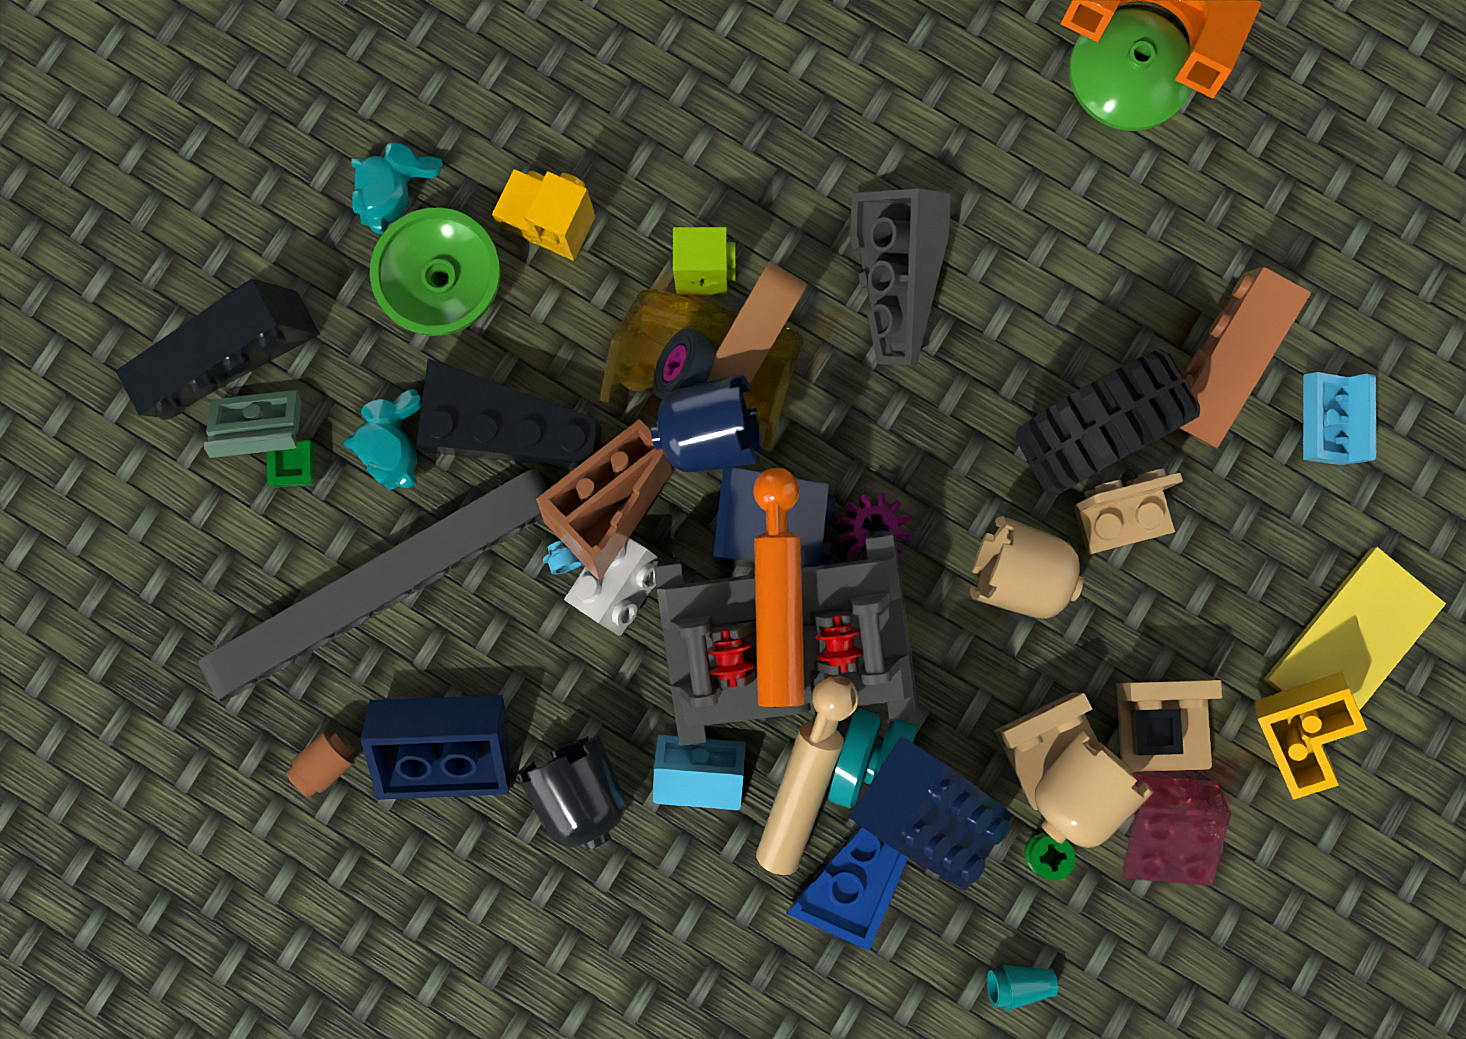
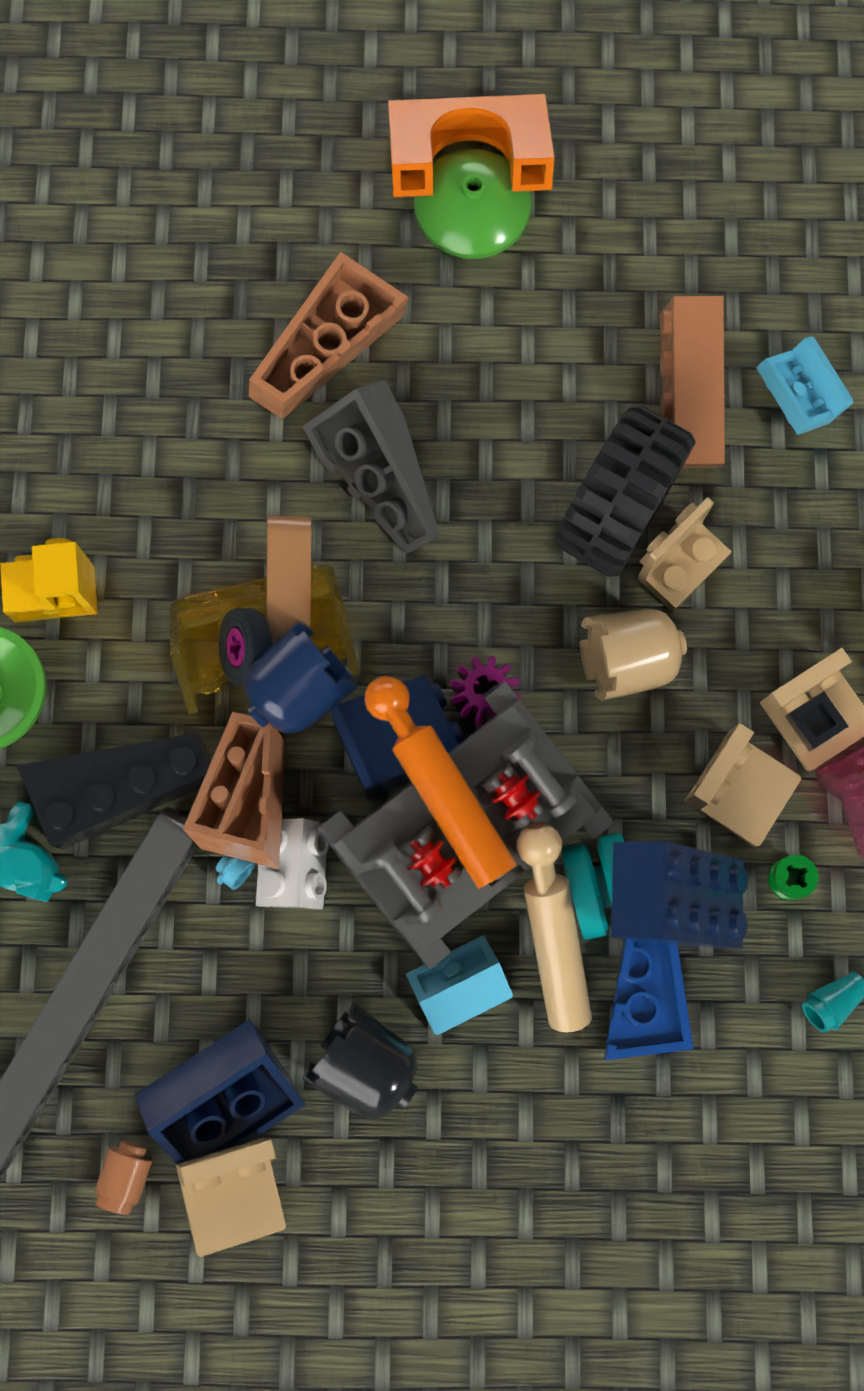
camera: 35 degrees left, 5 degrees down
lime brick [673,227,736,295] -> none
tan cylinder [1034,730,1154,848] -> none
none -> tan bracket [176,1137,286,1257]
none -> nougat wedge [249,252,409,419]

